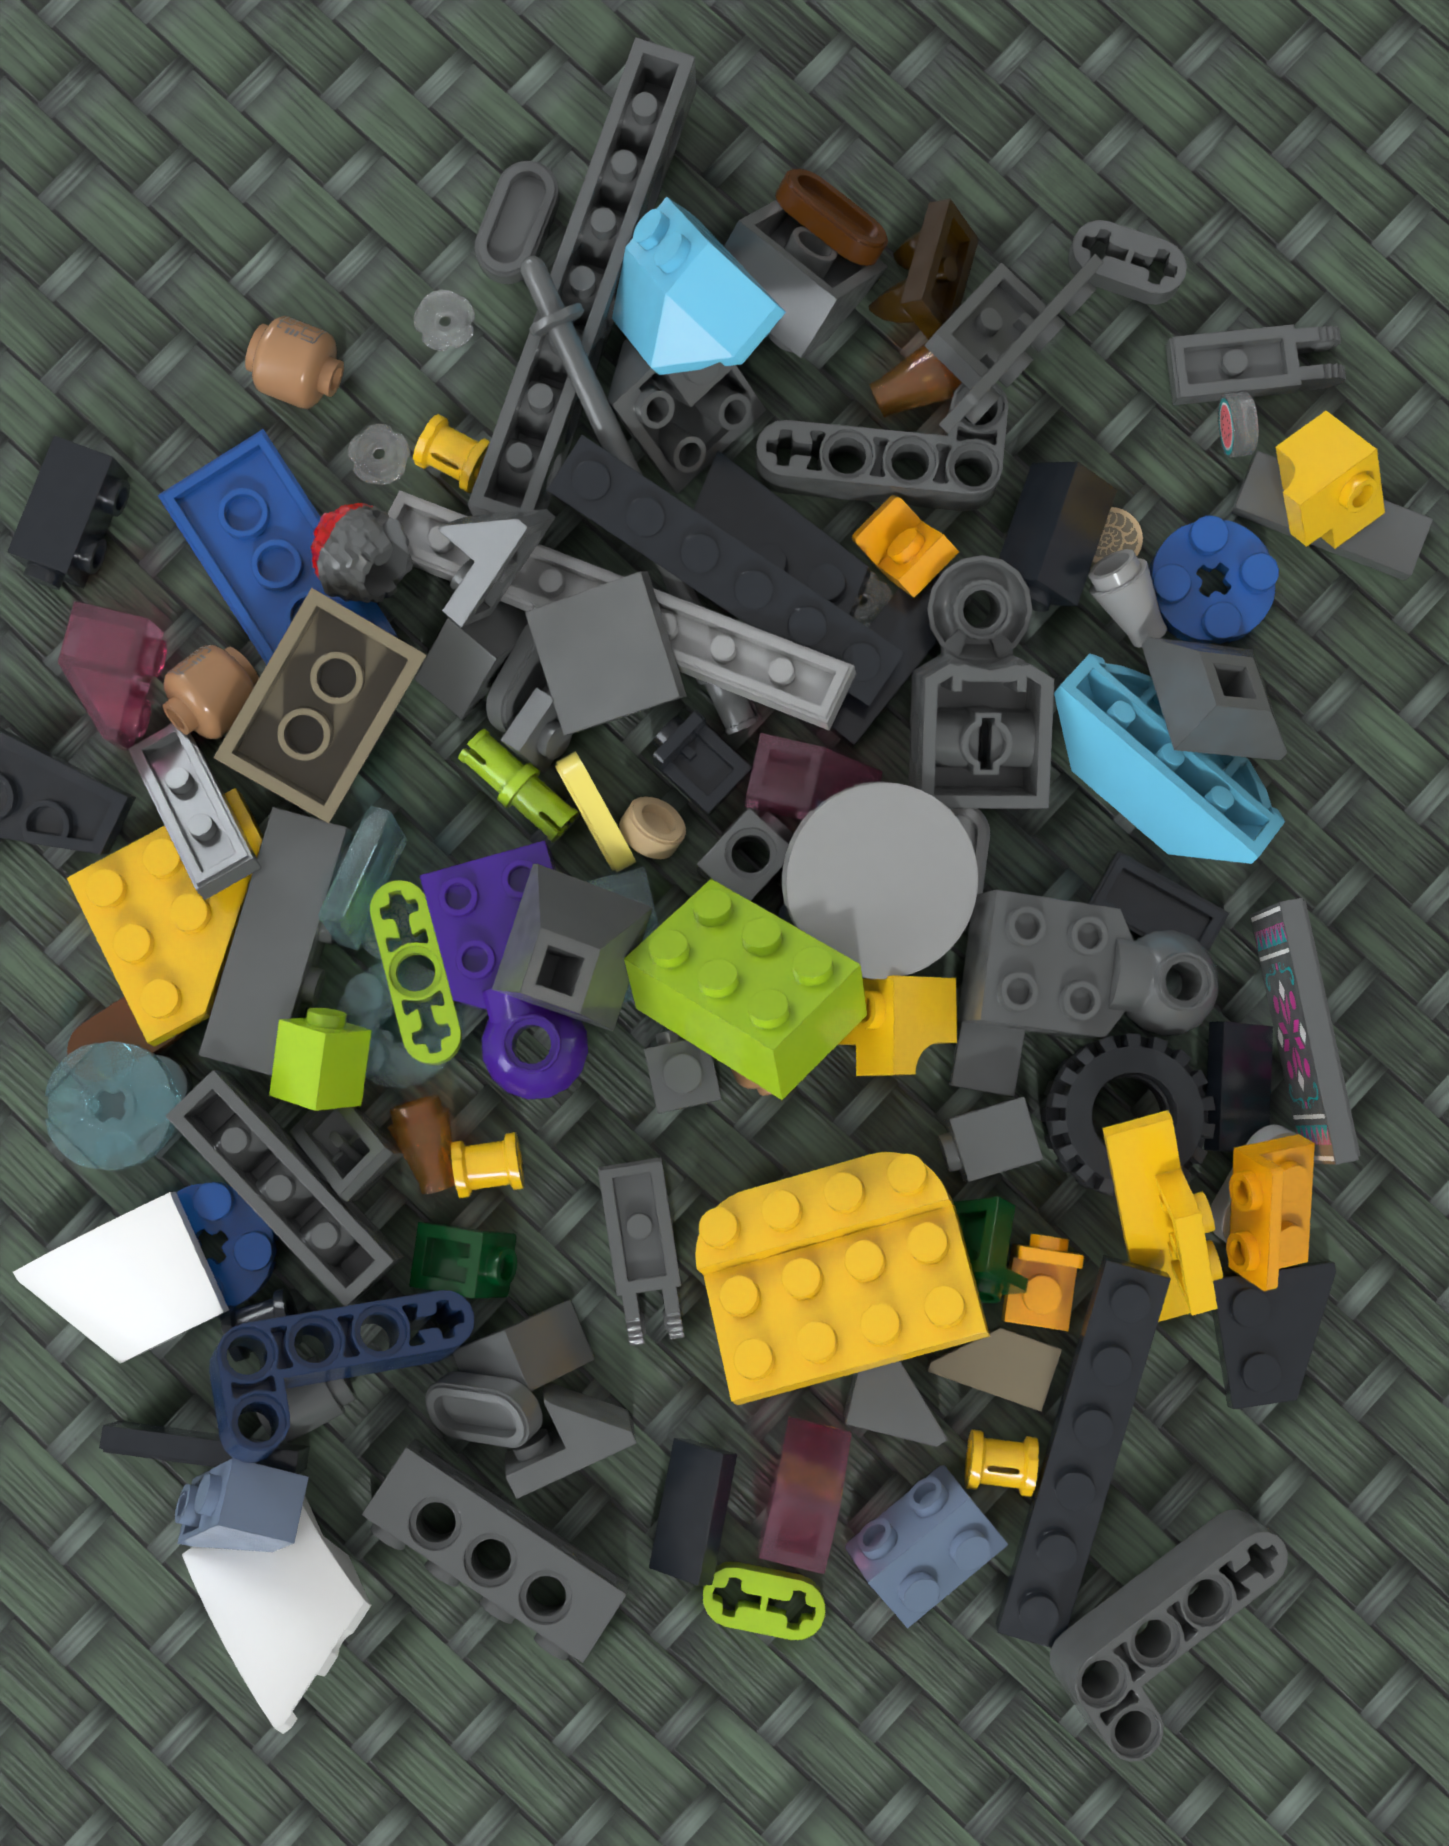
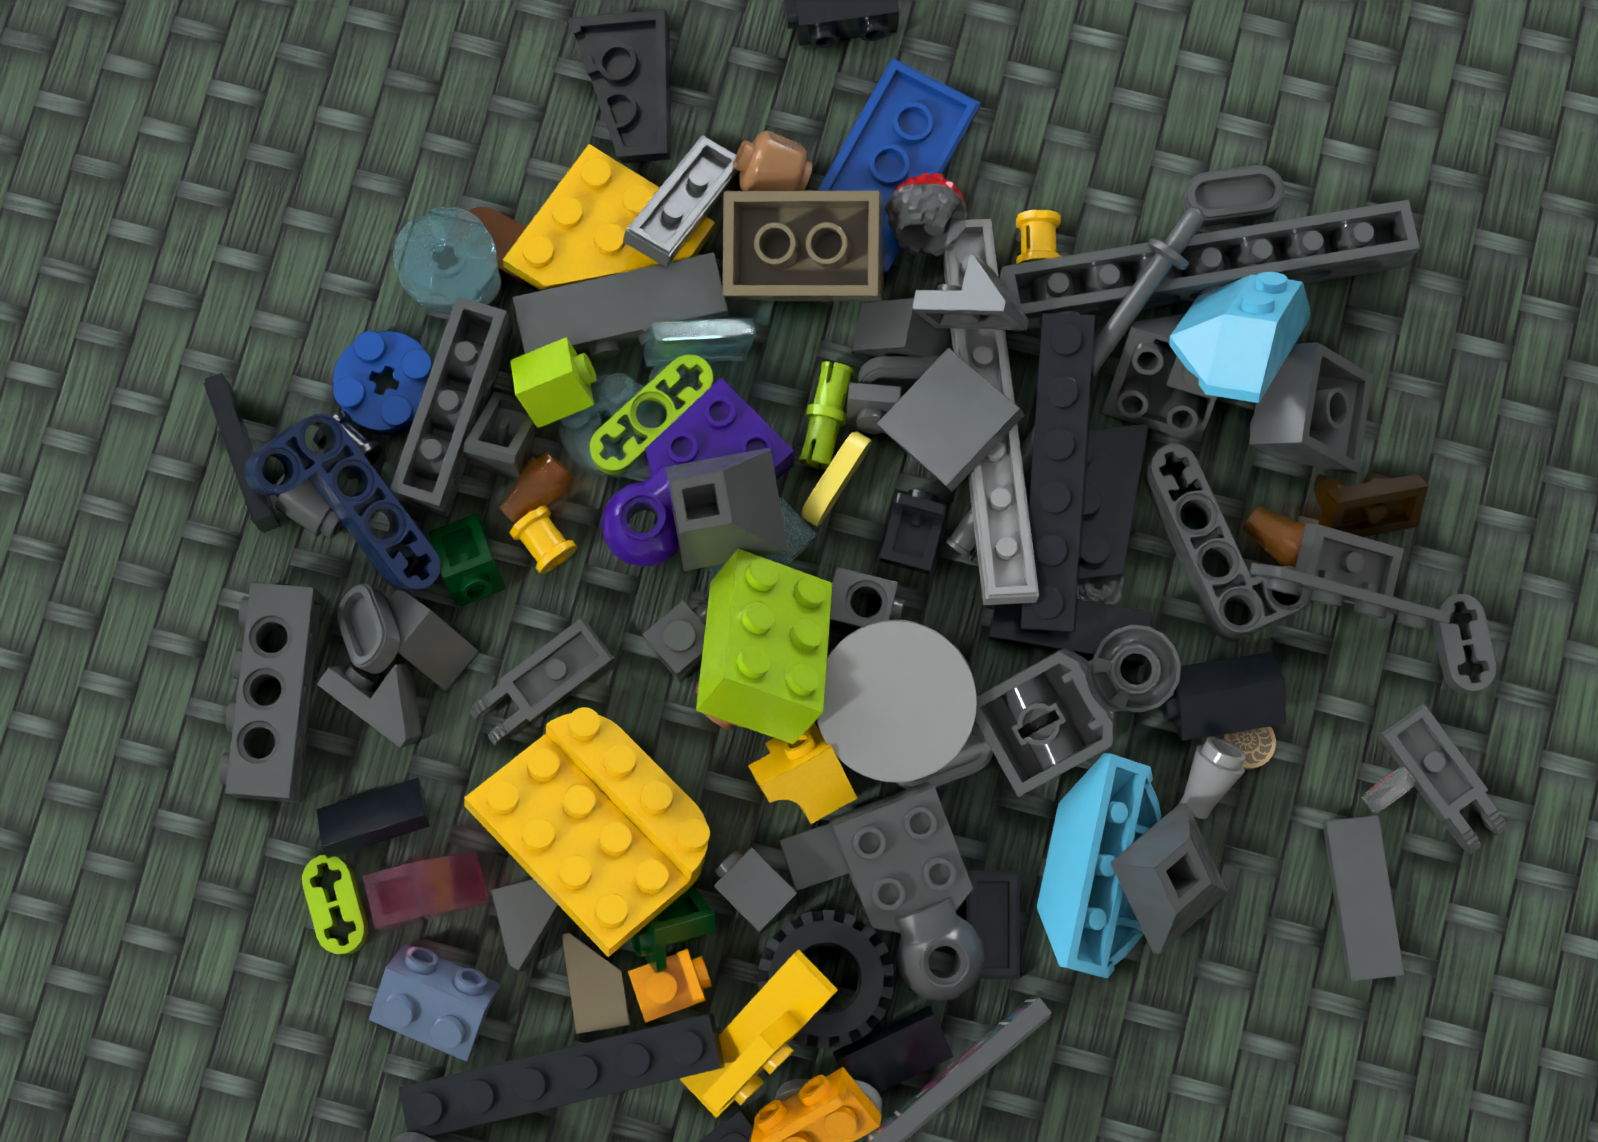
camera: 60 degrees right, 5 degrees down
white slope [13,1192,229,1364] -> none
clear pink slope [58,601,167,751] -> none
sand blue slope [175,1458,309,1552] -> none
white slope [182,1496,371,1734] -> none
medium nougat head [245,316,344,409] -> none
clear plate [348,424,410,485] -> none
clear plate [414,290,475,351] -> none
tan tile [619,797,686,859] -> none
clear pink slope [745,733,883,820] -> none
reddish brown tile [775,169,888,266] -> none
light orange bracket [852,495,959,597] -> none
yellow bush [965,1429,1039,1497] -> none
blue plate [1149,516,1279,644] -> none
yellow brick [1275,411,1385,549] -> none

